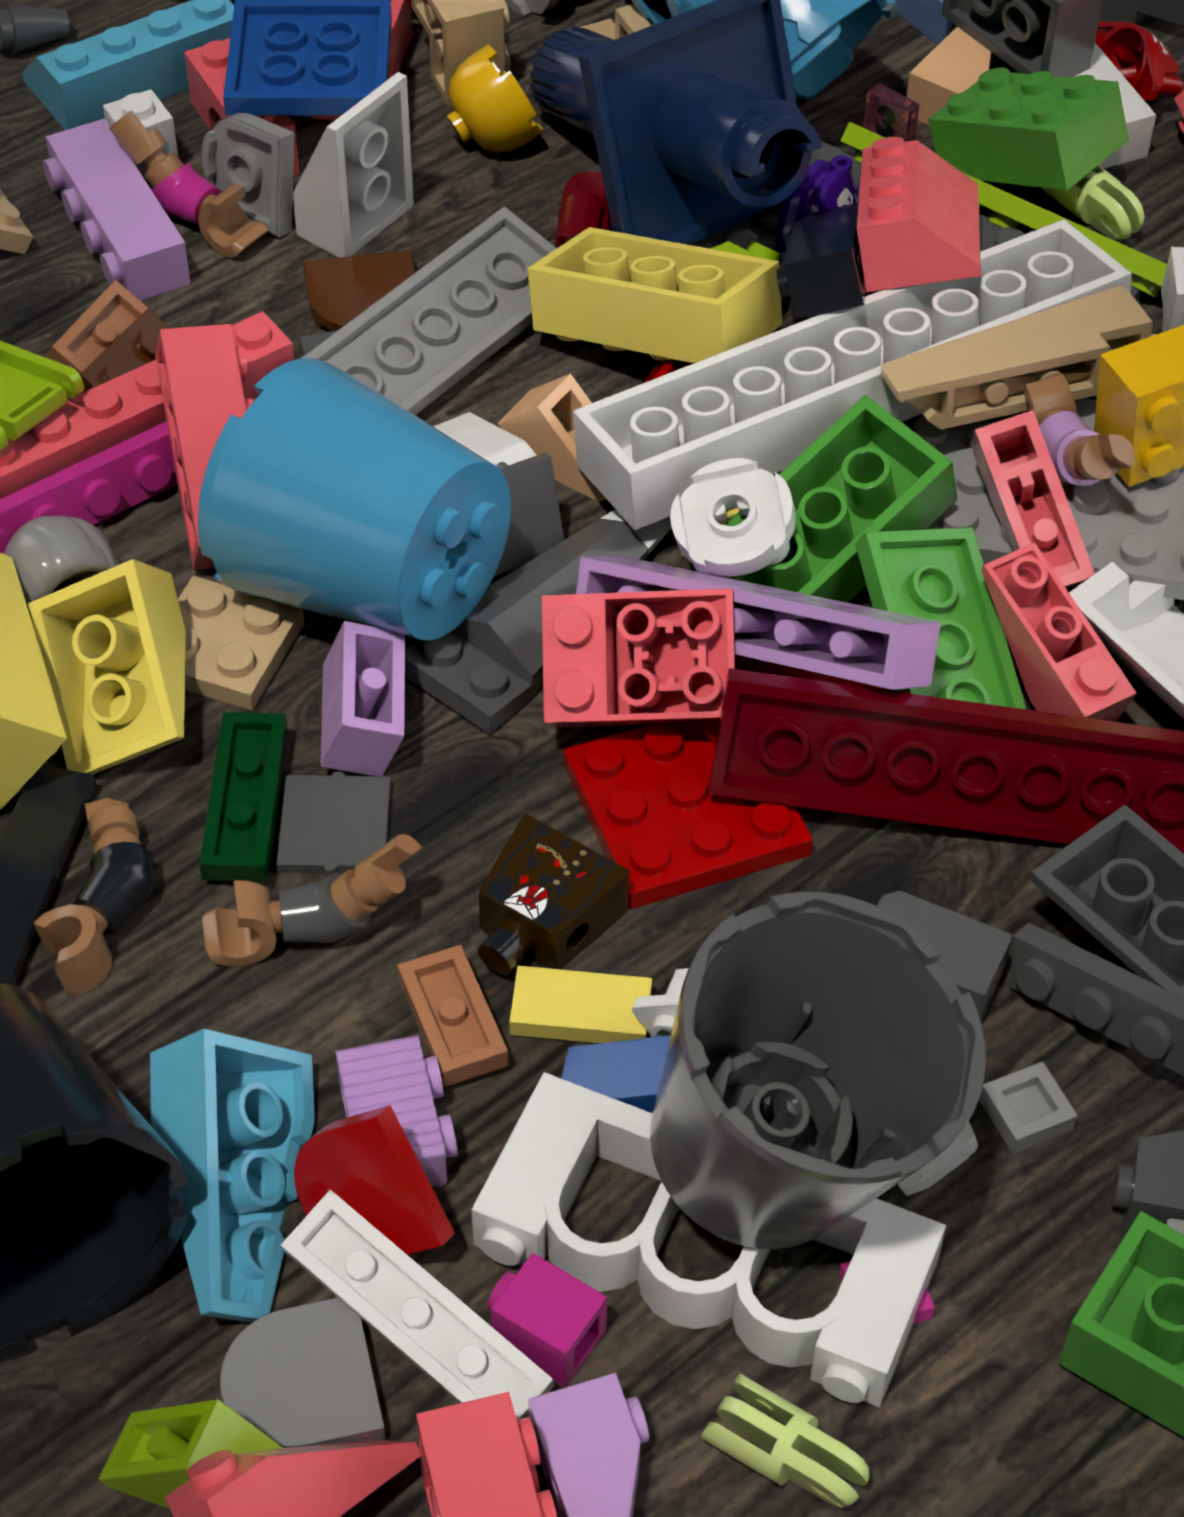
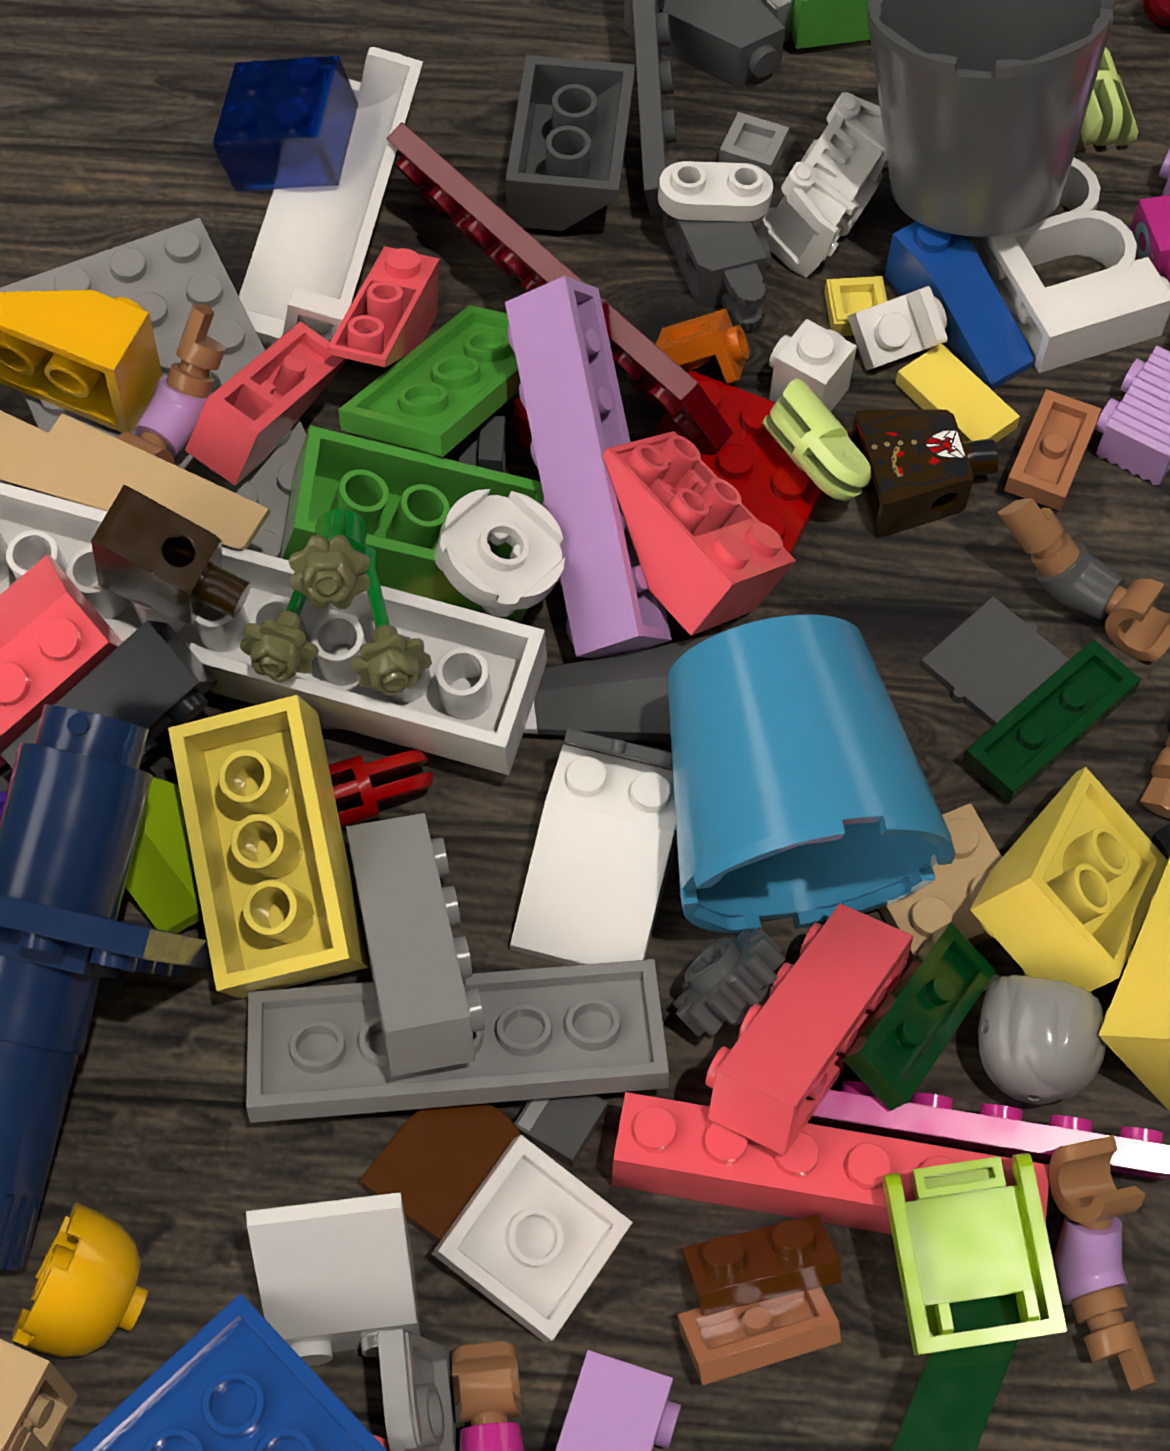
camera: 135 degrees left, 10 degrees up
lavender brick [320,621,405,776] -> none
light nougat slope [497,373,606,502] -> none
dark red arm [555,171,611,248] -> none
none -> dark brown torso [91,485,252,624]
none -> olive plant [240,509,432,696]
none -> light grey brick [346,813,485,1077]
none -> white plate [431,1135,633,1343]
none -> orange bracket [655,308,749,384]
none -> white plate [658,161,773,222]
none -> yellowish green arm [761,378,871,501]
none -> white brick [769,319,857,412]
none -> dark green plate [843,922,996,1111]

